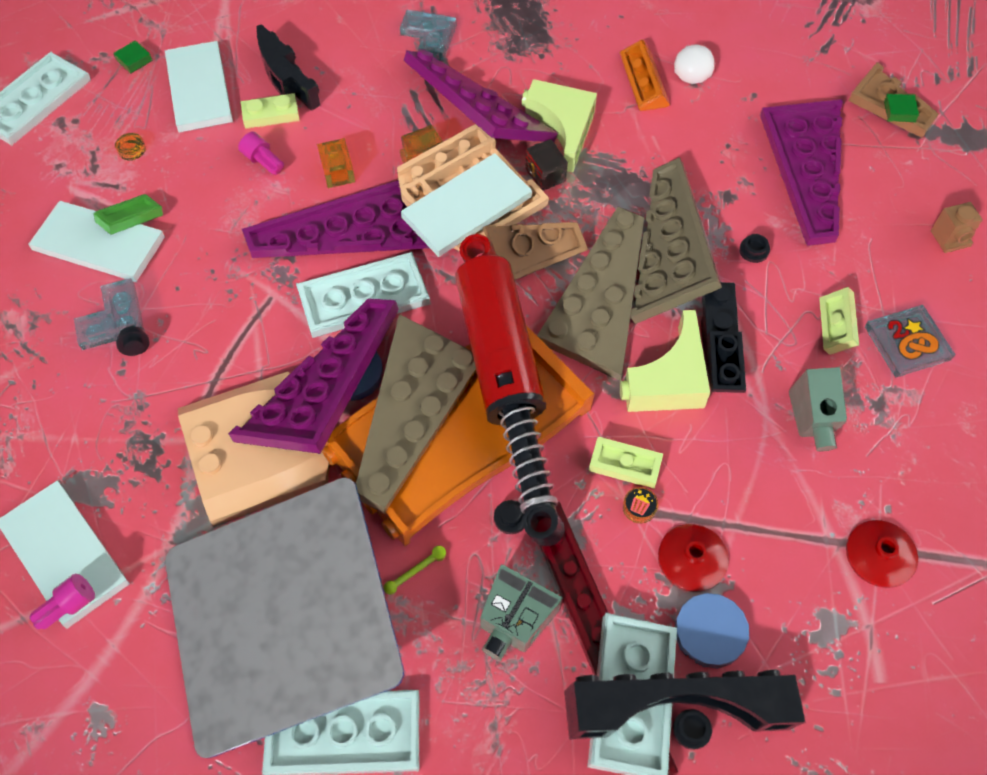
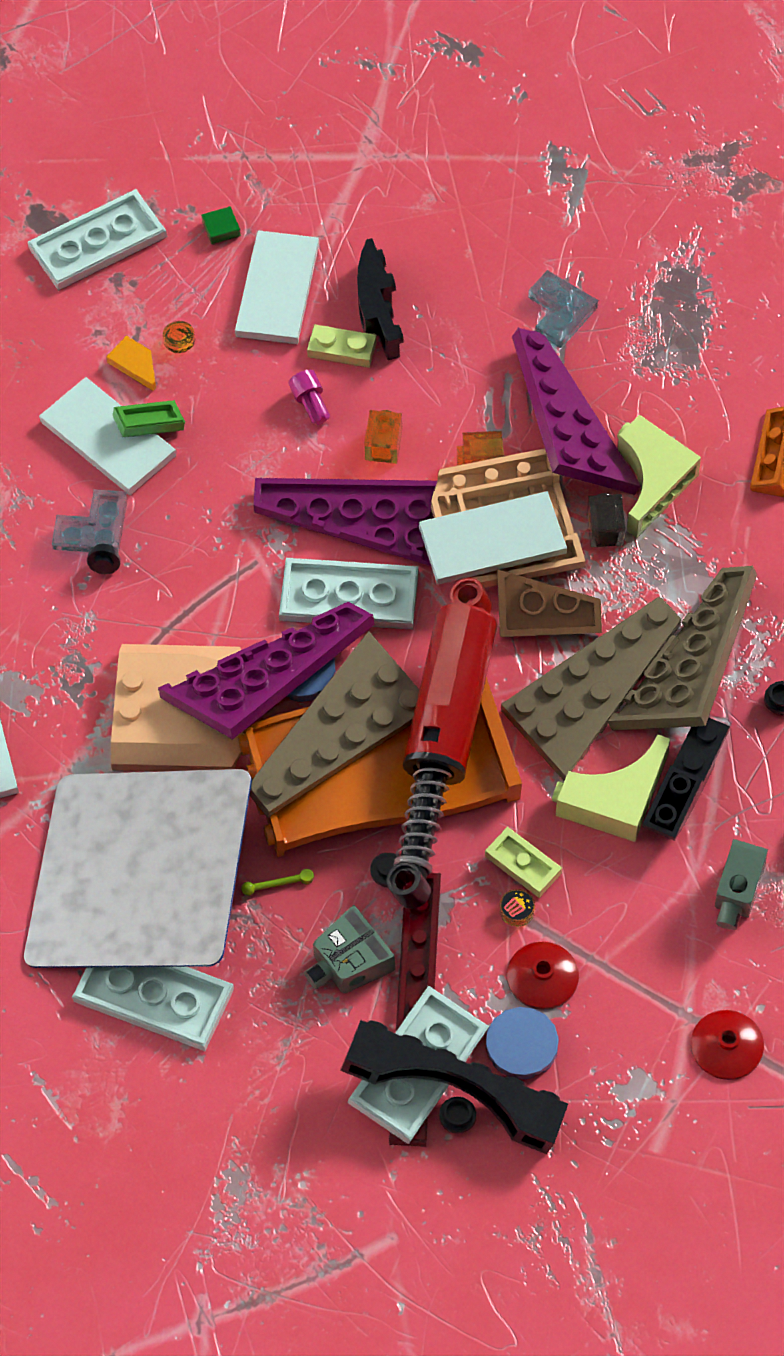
camera: 25 degrees right, 0 degrees up
none -> light orange tile [106,335,156,391]

